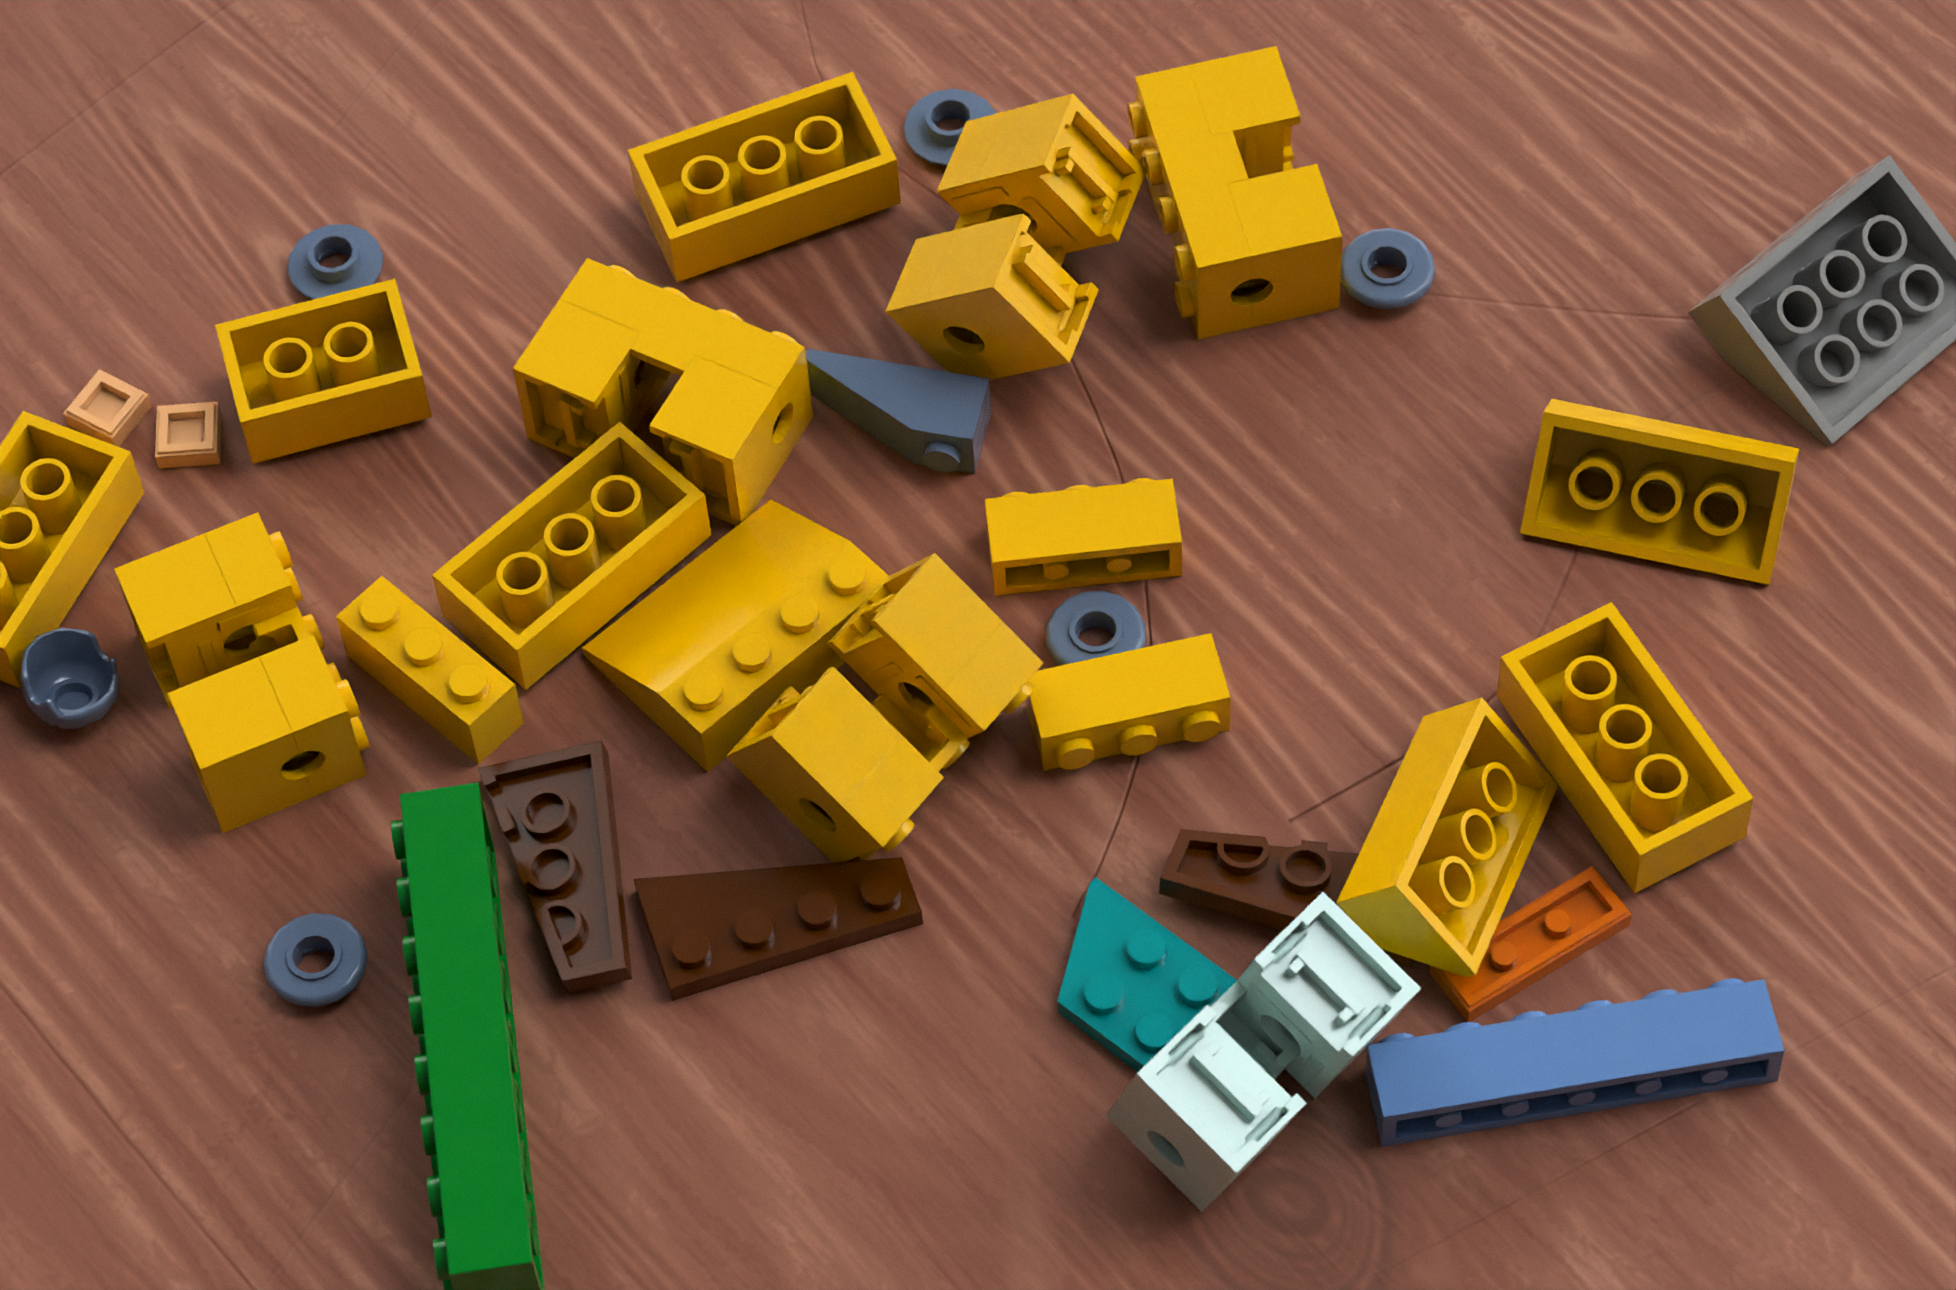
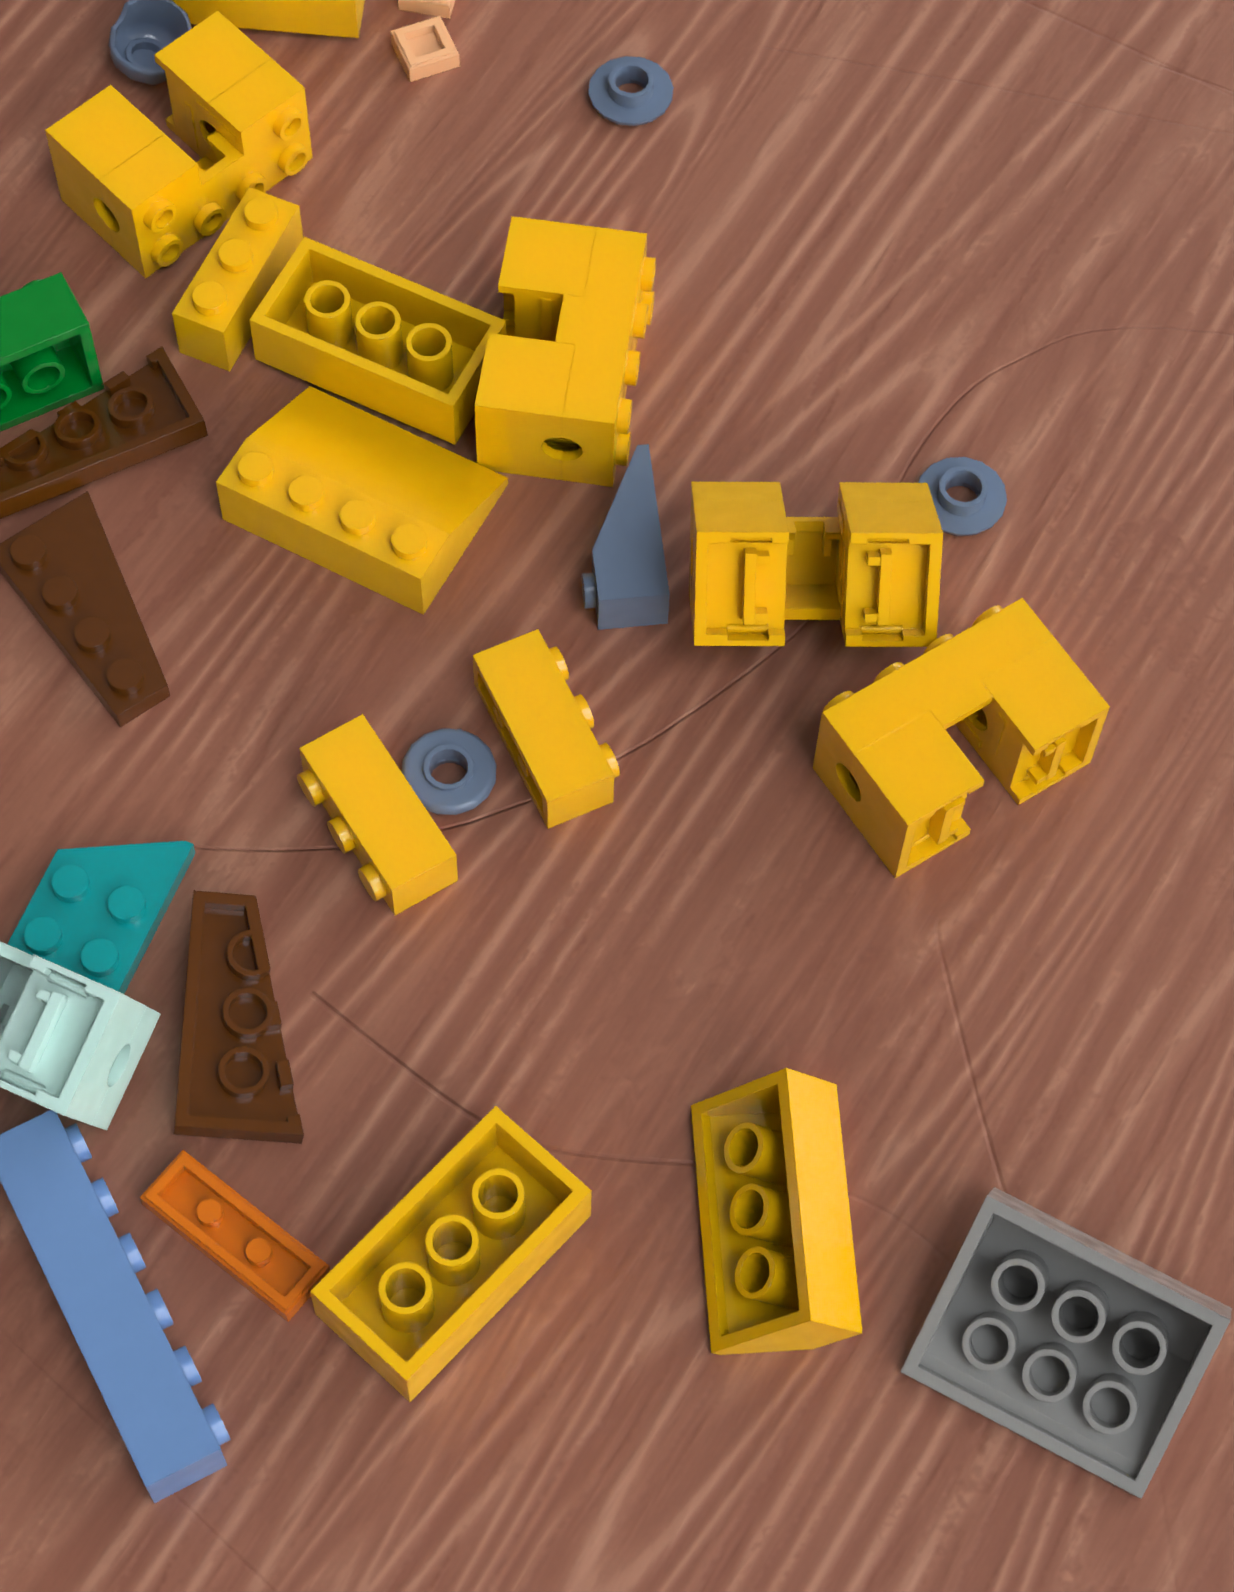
camera: 65 degrees right, 5 degrees up
yellow brick [215,279,432,464] -> none
yellow brick [628,71,901,283] -> none
yellow piece [726,553,1043,863] -> none
yellow slope [1336,697,1559,977] -> none
sand blue piece [1341,228,1436,310] -> none

